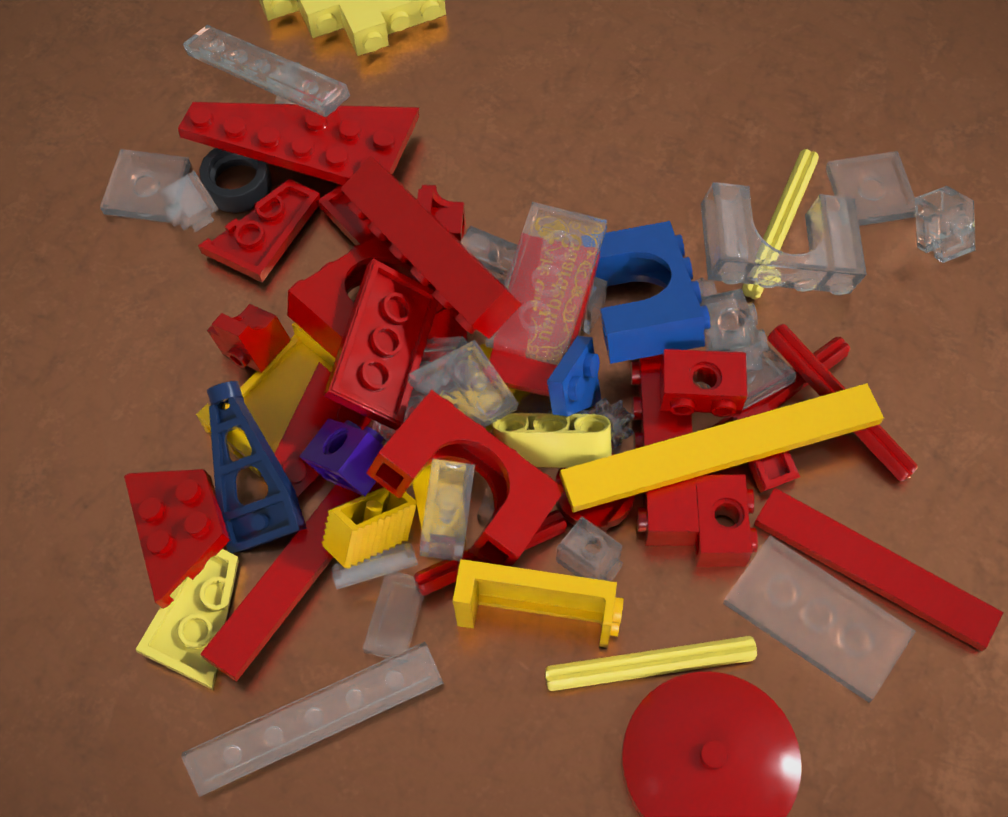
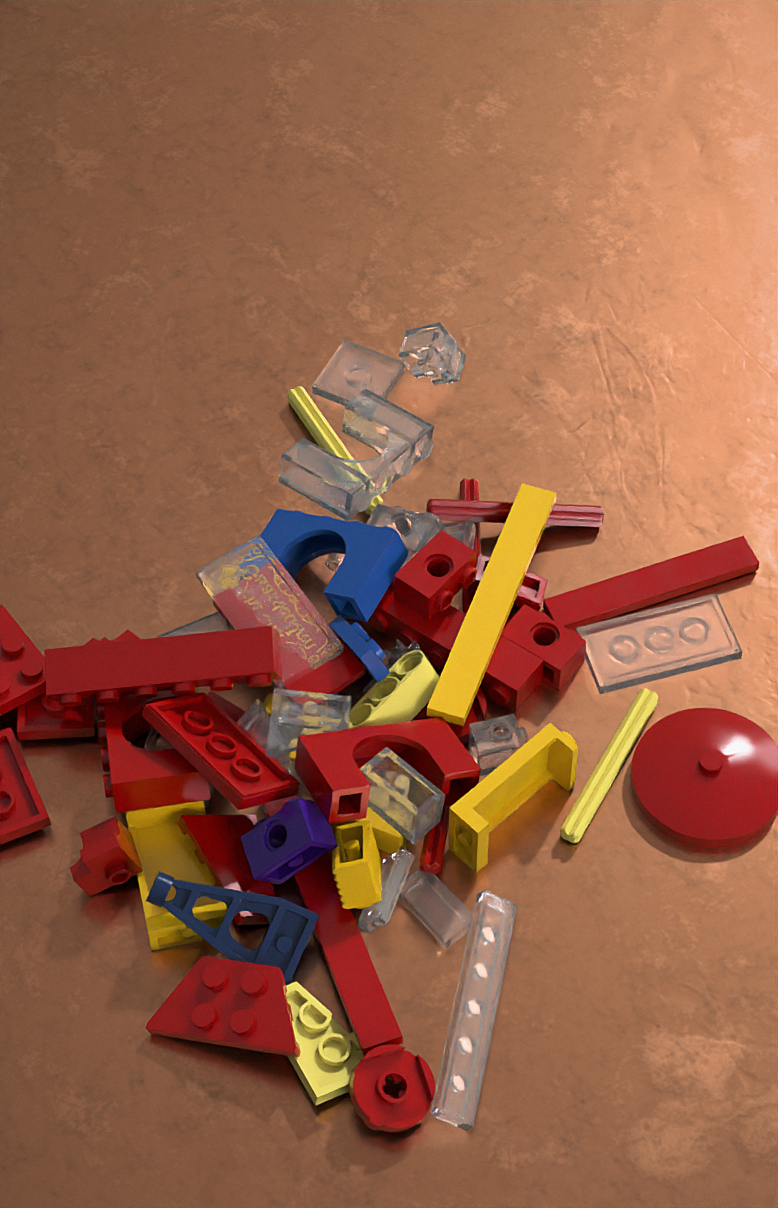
camera: 55 degrees left, 10 degrees down
none -> red plate [349,1044,435,1132]

